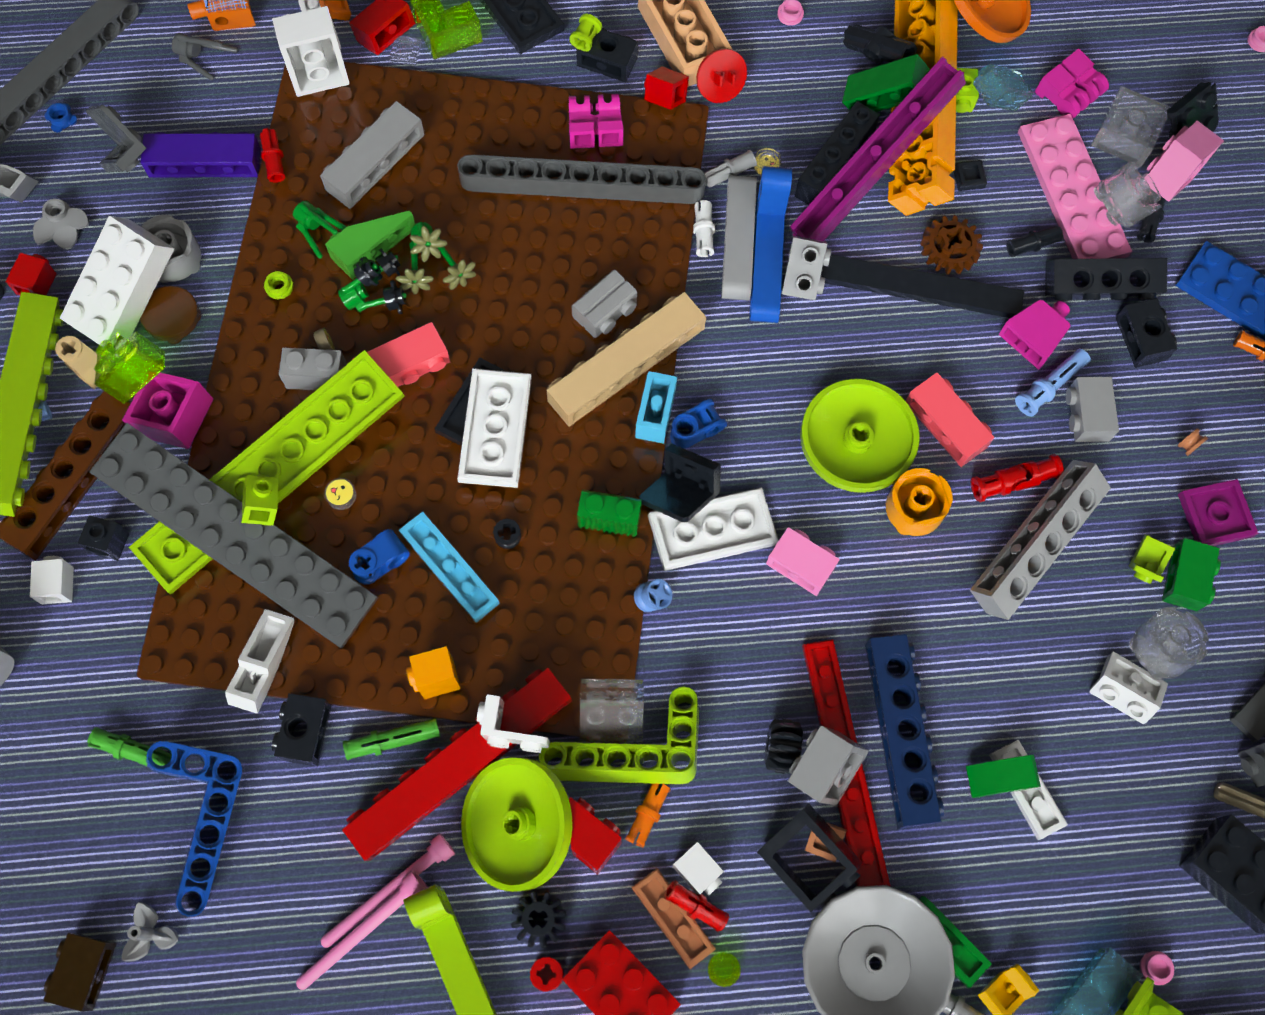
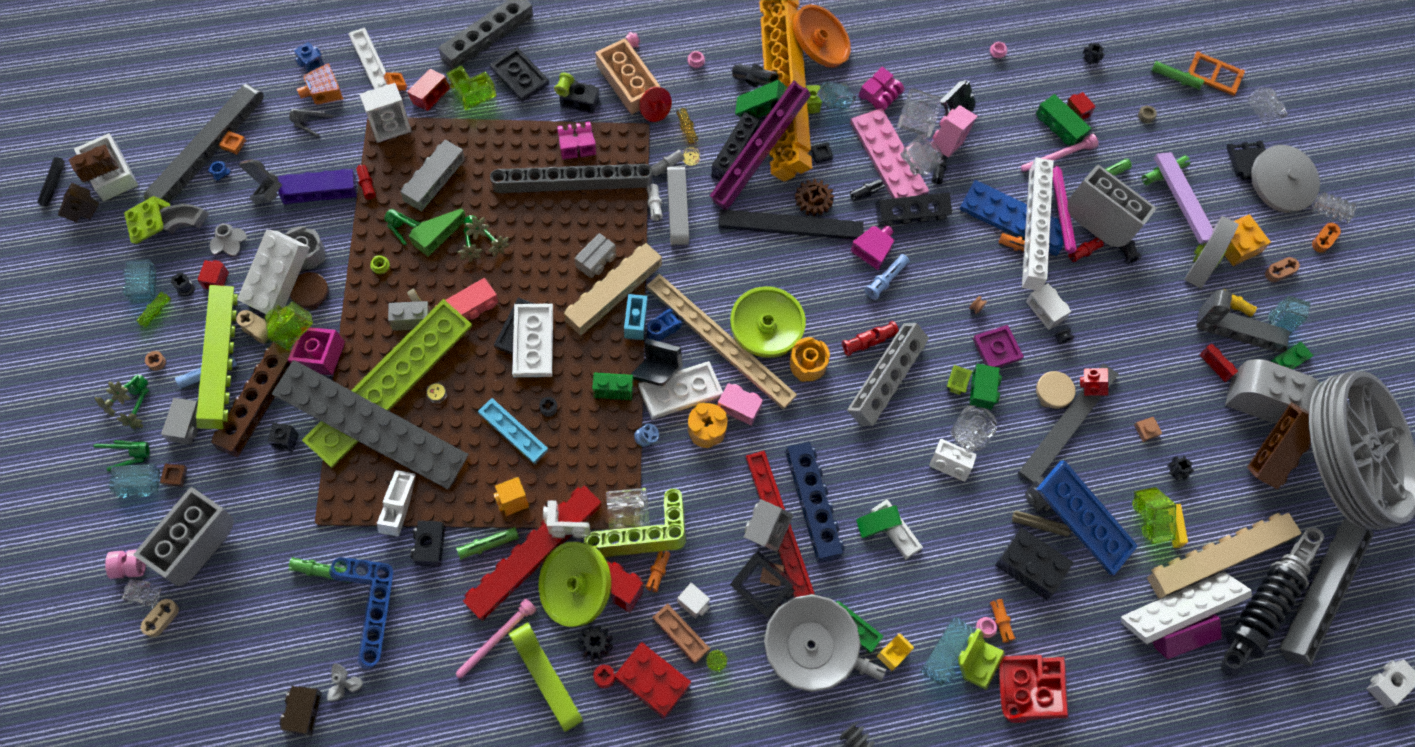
camera: 10 degrees left, 5 degrees down
white brick [30,556,74,604] -> none
lime brick [241,475,278,526] -> none
bright pink piece [296,870,427,990] -> none
black plant [338,248,407,314] -> none
blue piece [349,529,410,585] -> none
red brick [644,66,689,110] -> none
red pin [664,880,729,932] -> none
blue beam [749,166,792,323] -> none
black gear [764,718,803,774] -> none
light grey brick [782,235,831,300] -> none
coral brick [906,373,995,467] -> none
light grey brick [1066,377,1119,442] -> none
black brick [1116,298,1178,368] -> none
none -> orange plate [219,131,246,154]
none -> tan plate [647,274,797,410]
none -> clear yellow pin [676,108,698,144]
none -> light orange brick [688,403,727,448]
none -> orange pin [990,599,1016,643]

